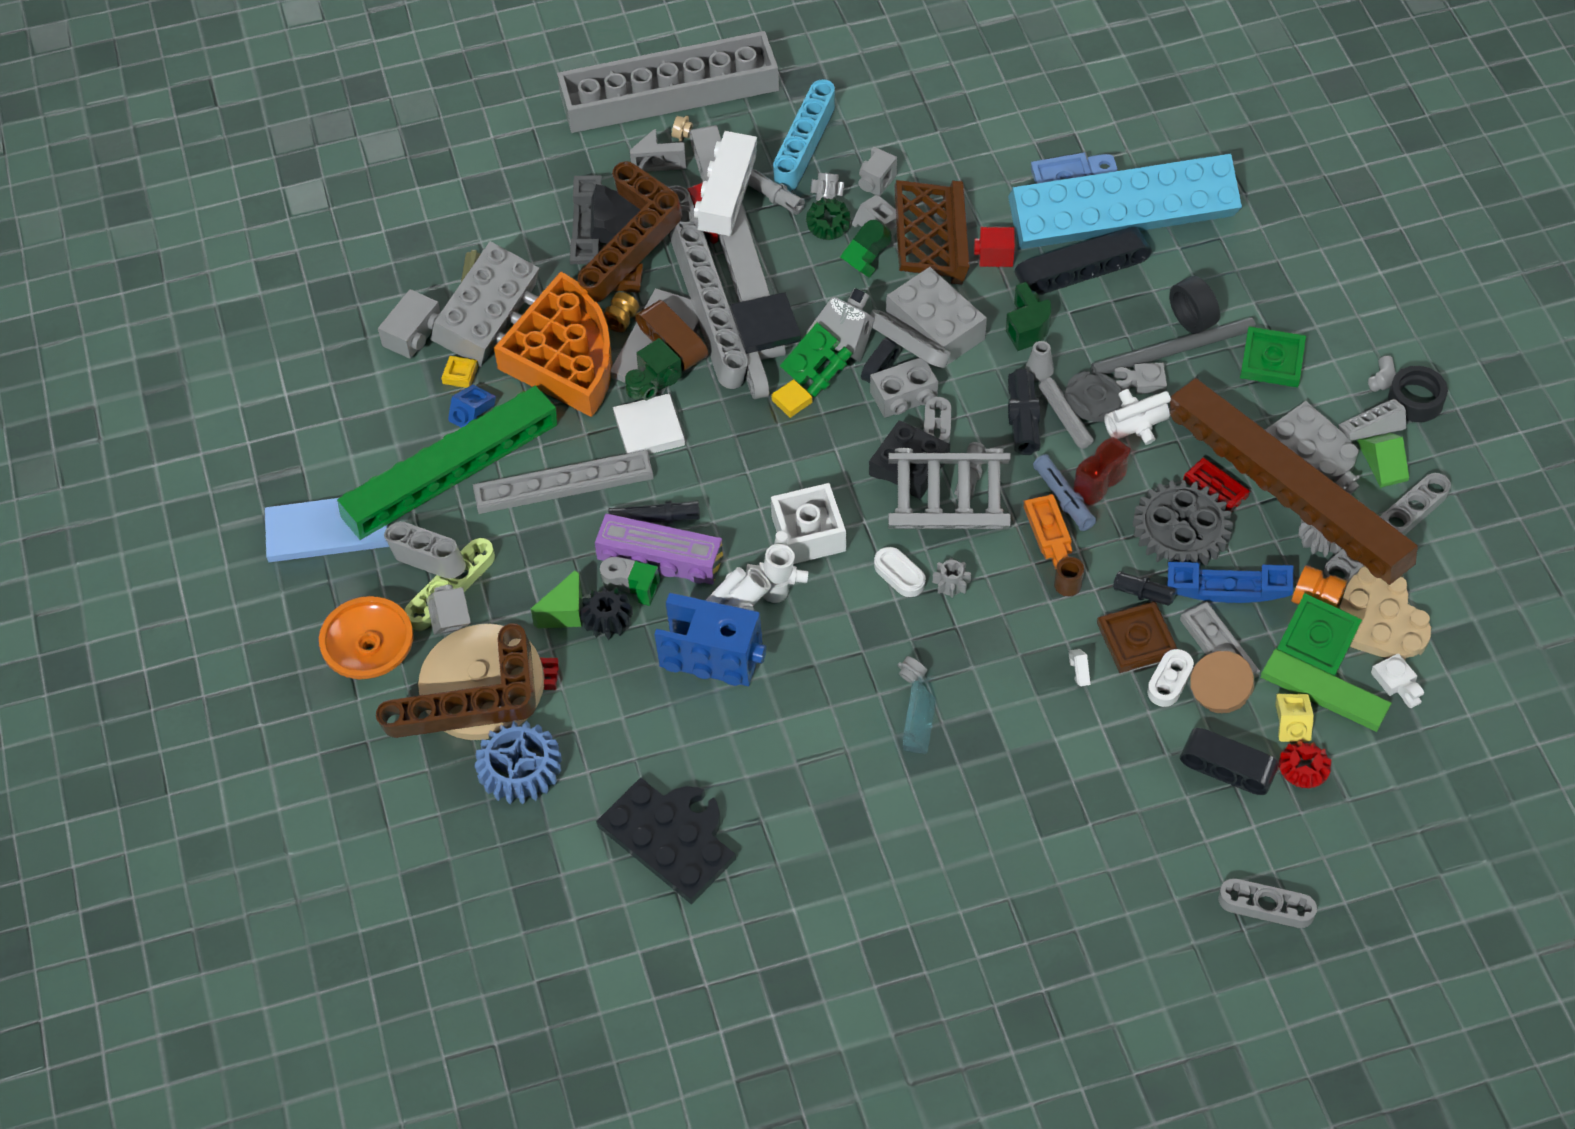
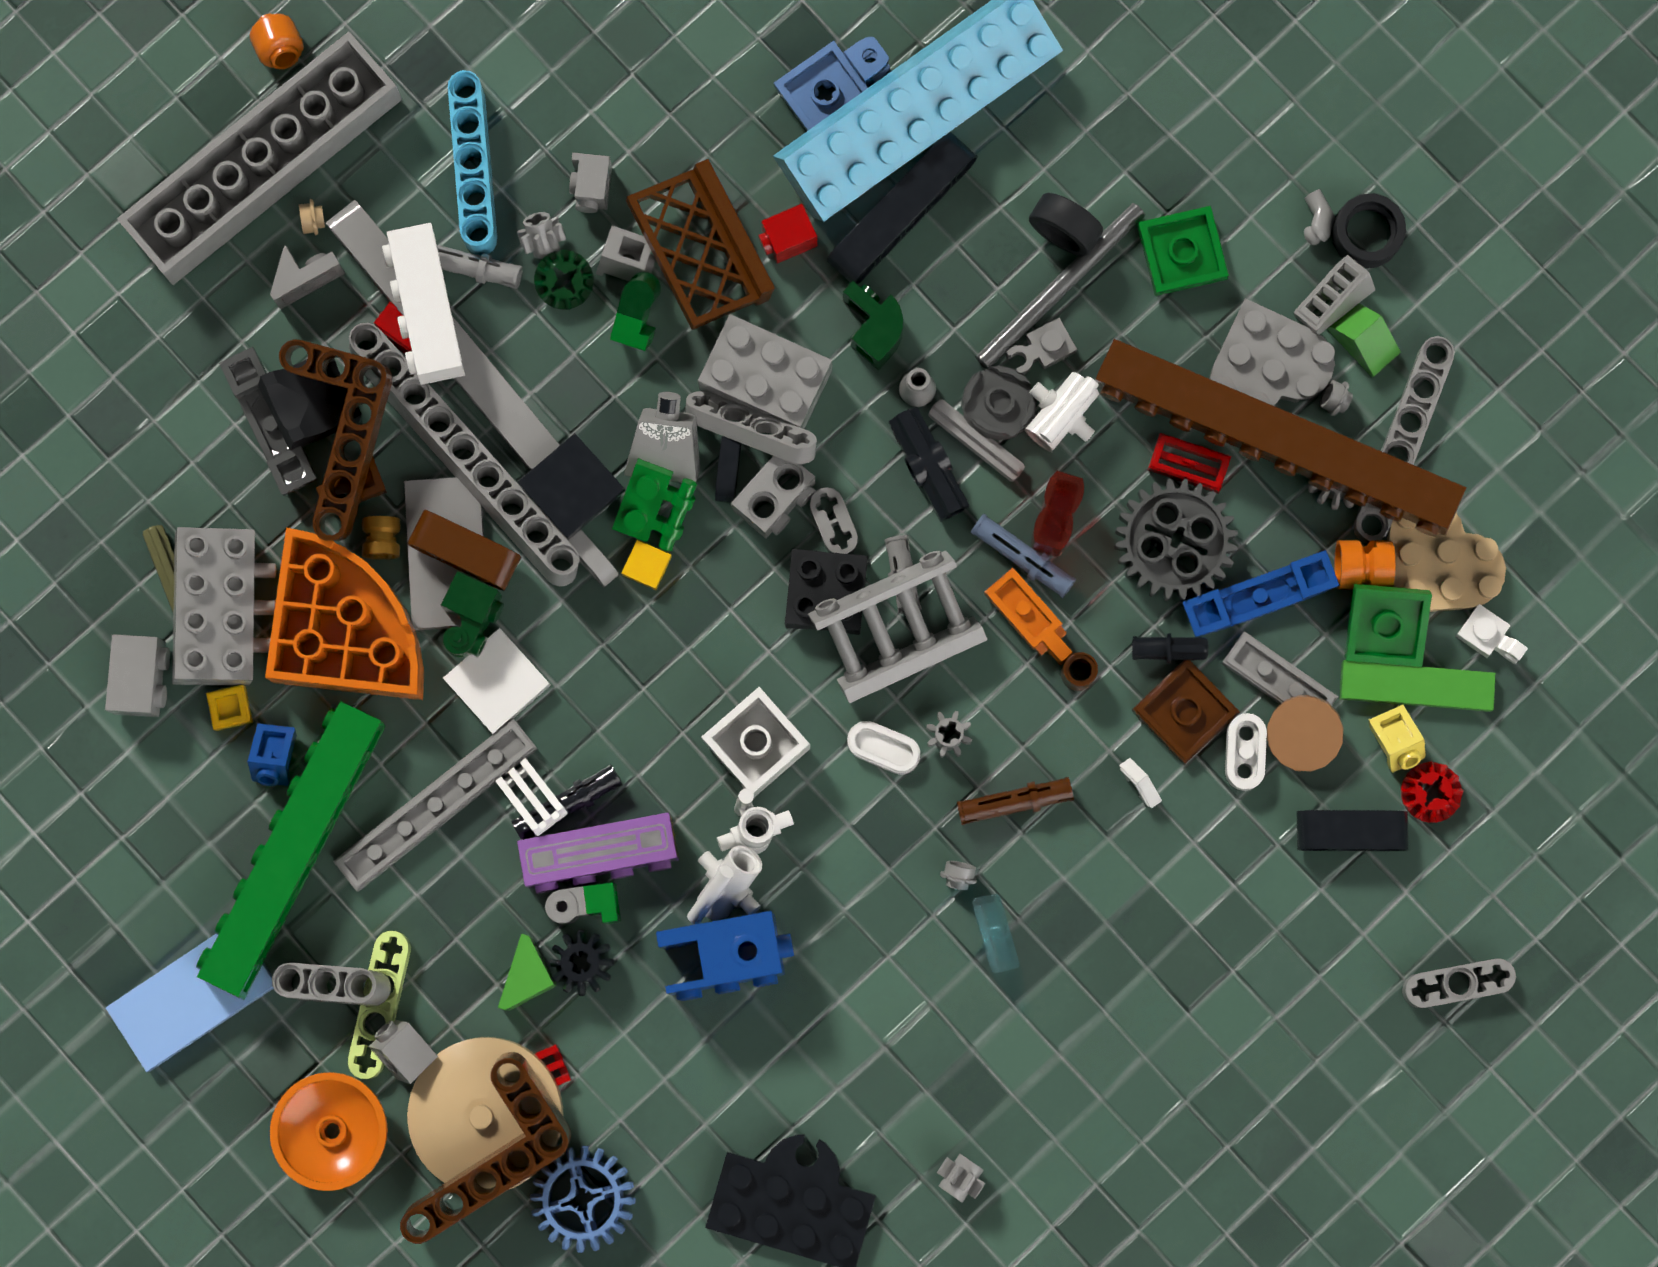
camera: 25 degrees left, 25 degrees up
none -> orange head [249,13,304,70]
none -> white tile [496,758,568,837]
none -> light grey gear [937,1154,985,1203]
none -> reddish brown pin [957,777,1074,826]

